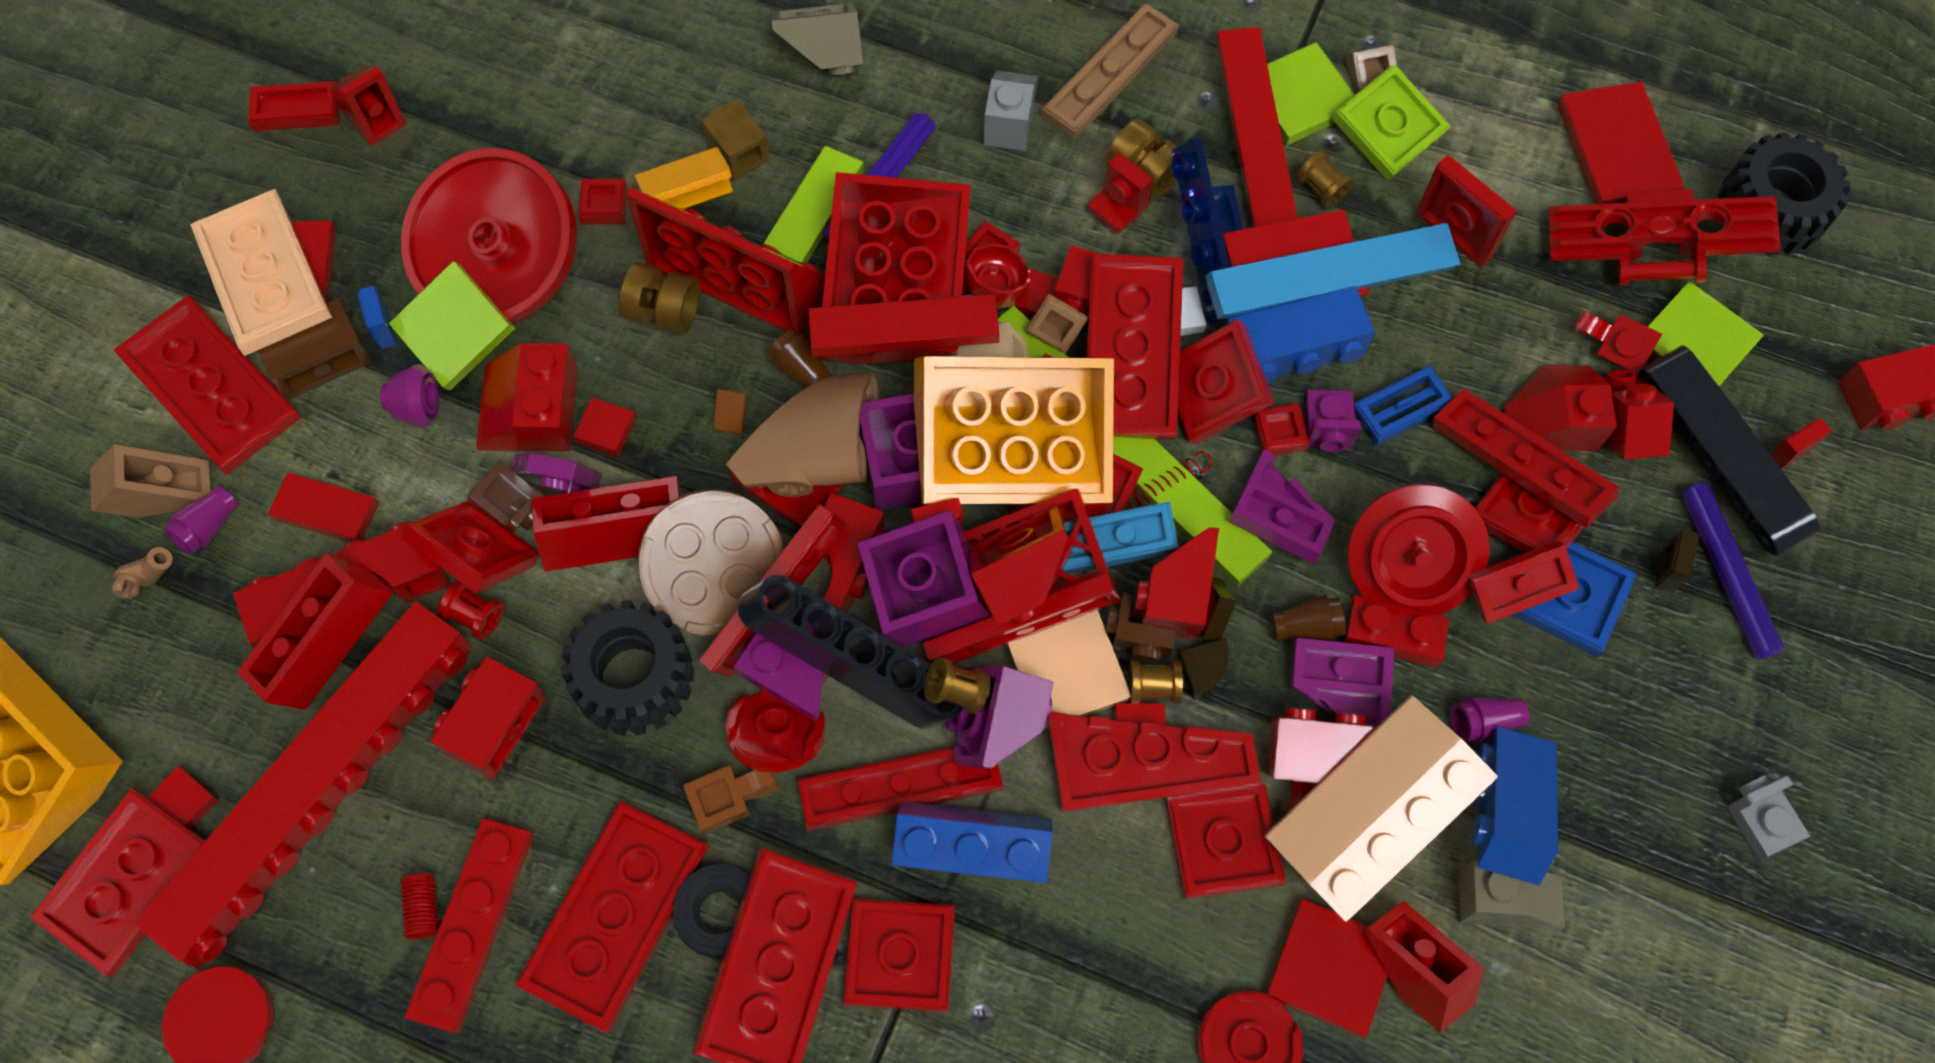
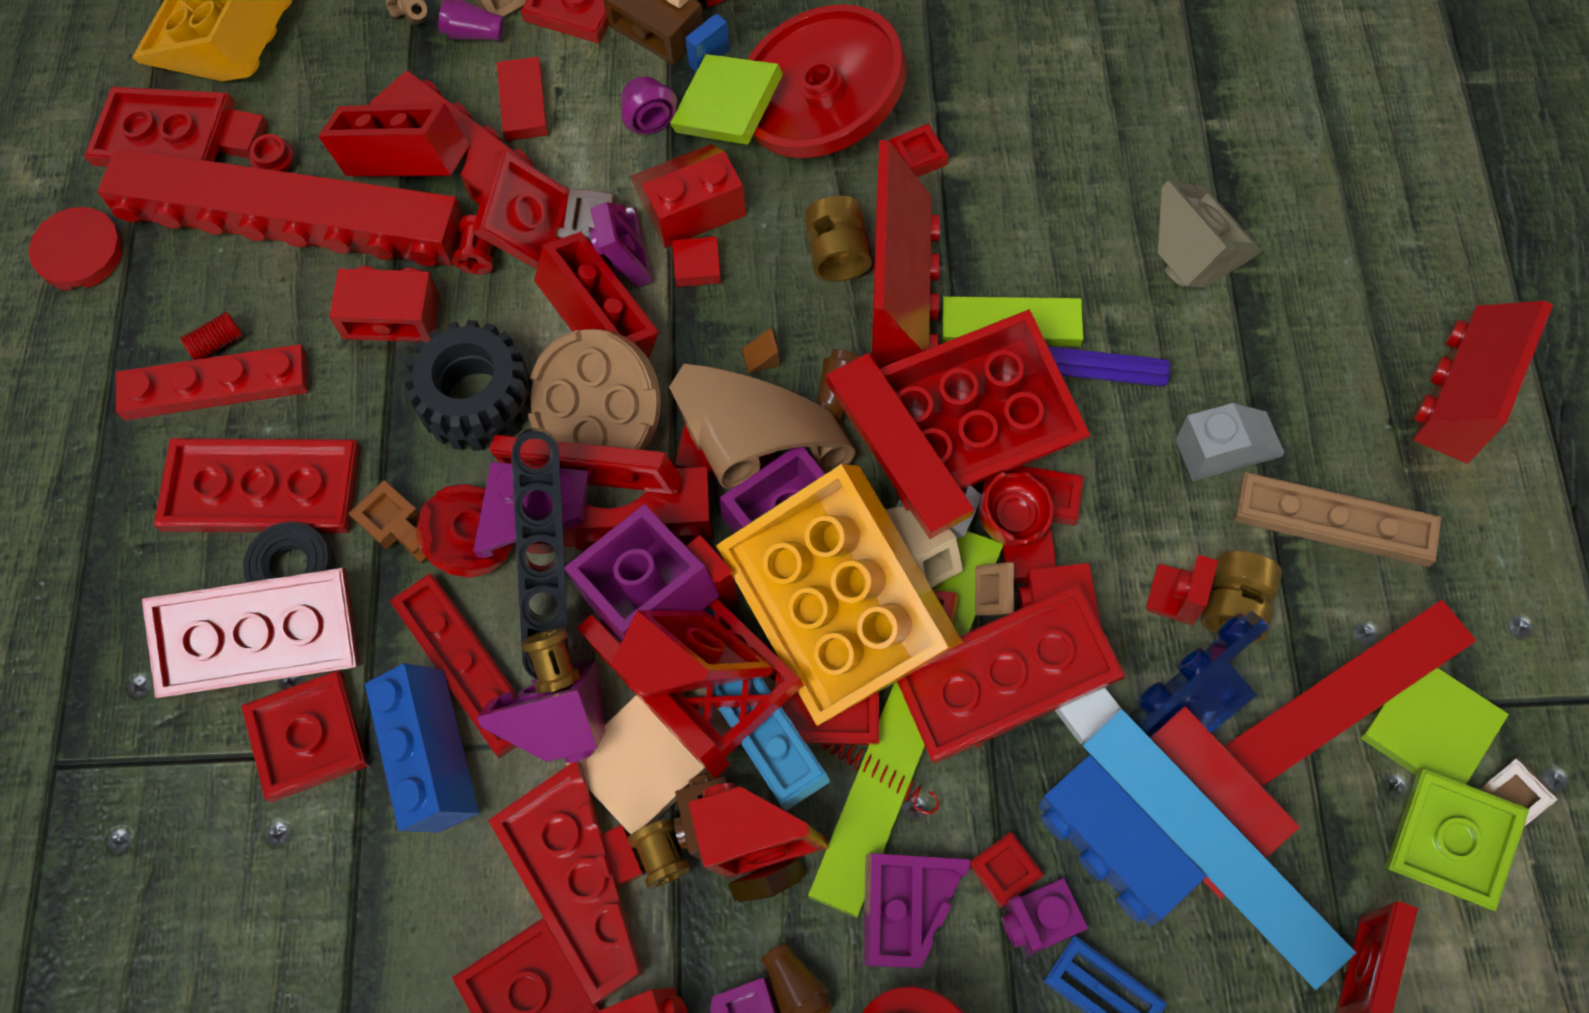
camera: 70 degrees right, 0 degrees up
light orange panel [634,147,733,209] -> none
pearl gold brick [701,100,770,181] -> none
red tile [1178,319,1275,444] -> none
dark brown tile [1178,638,1228,701] -> none
pearl gold bush [1296,150,1355,209] -> none
none -> red plate [249,134,295,172]

